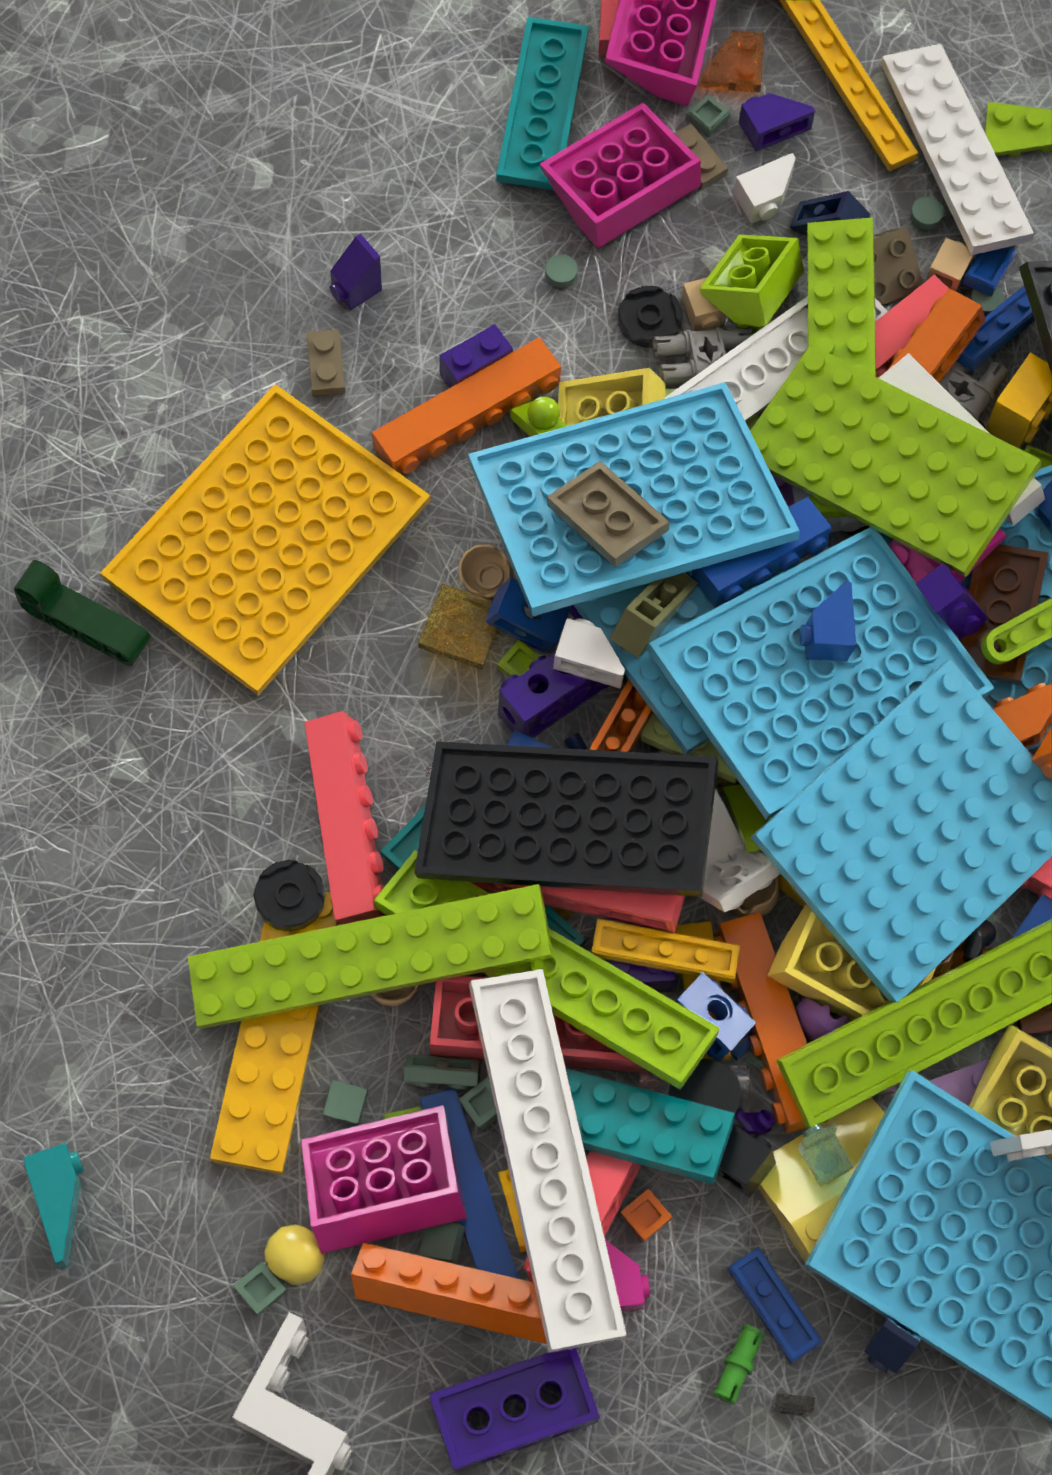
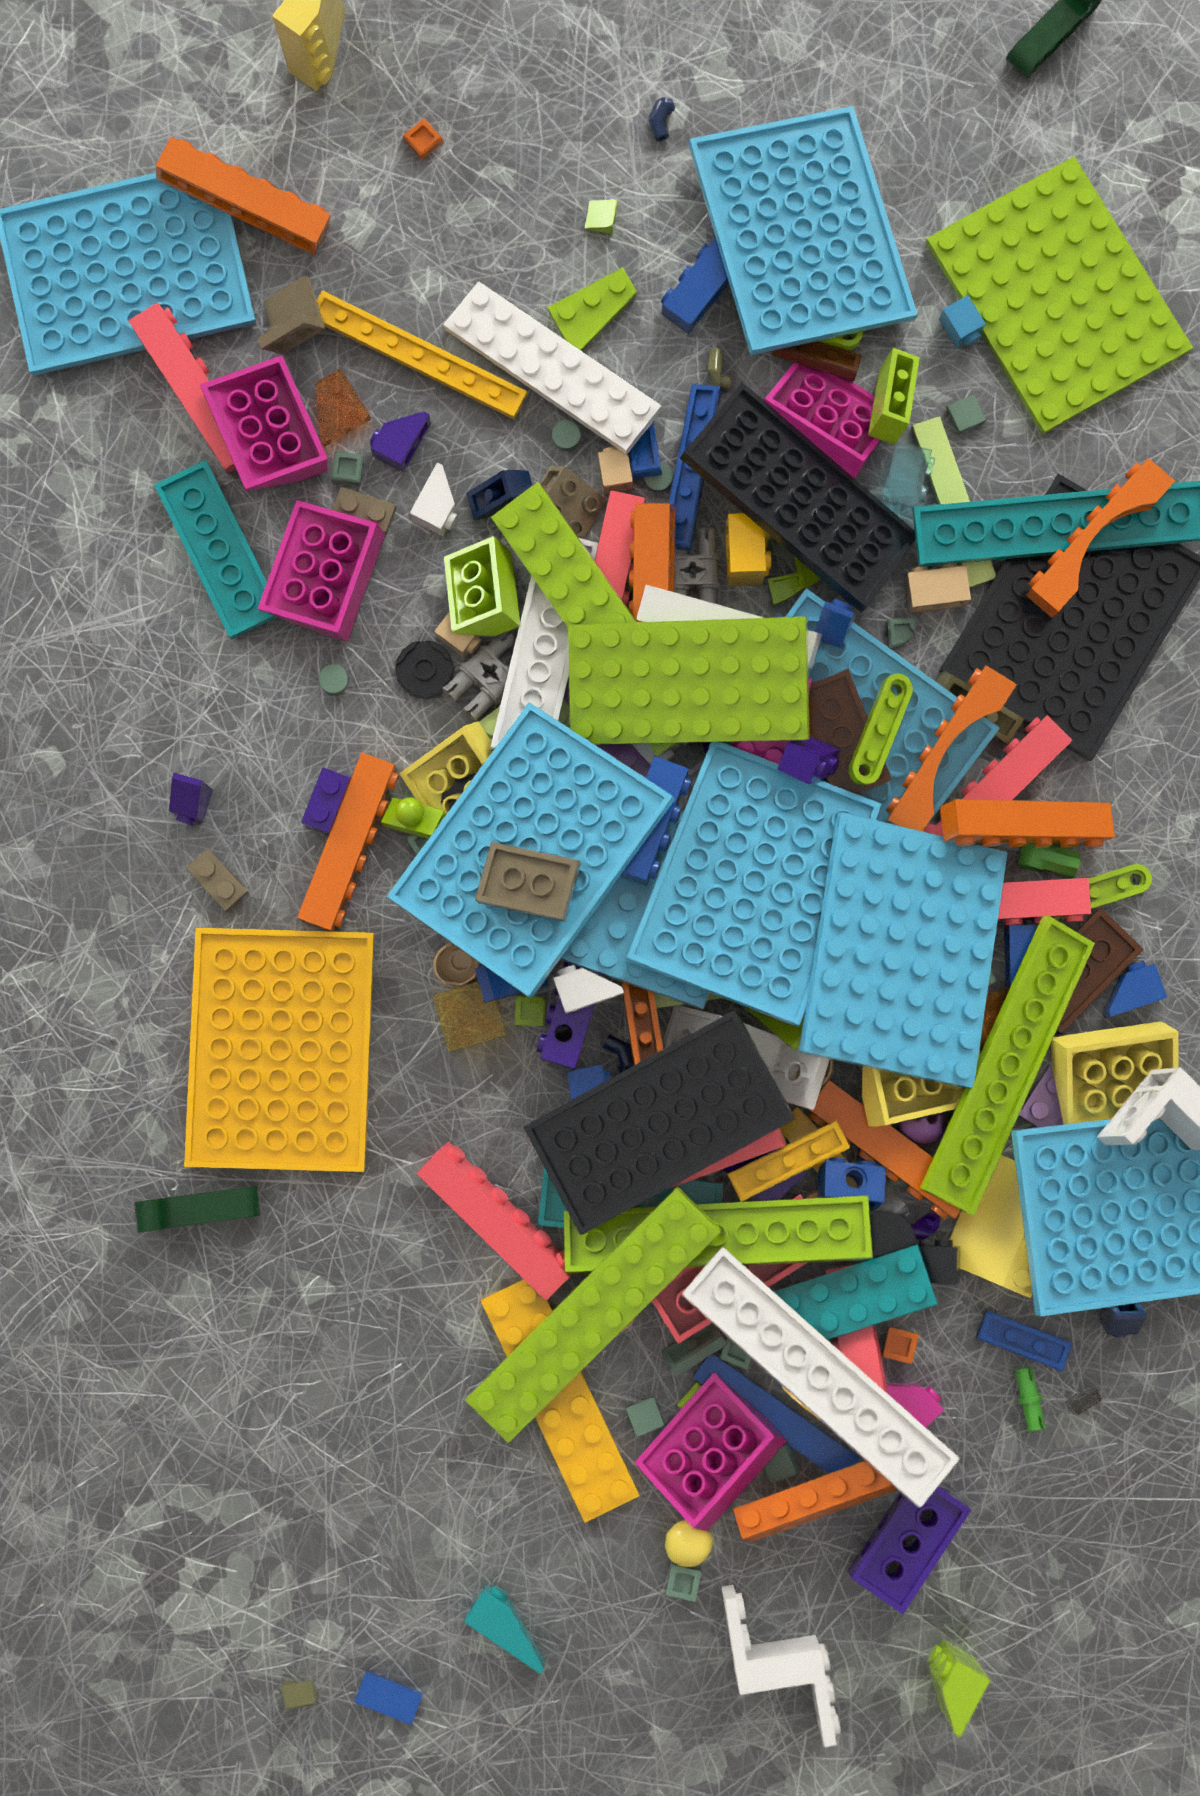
camera: 30 degrees left, 15 degrees up
black tile [253,860,326,932] -> none
olive slope [610,573,698,658] -> none
clear light blue bracket [798,1123,854,1187] -> none
blue slope [800,582,856,661] -> none
black arm [962,920,996,962] -> none

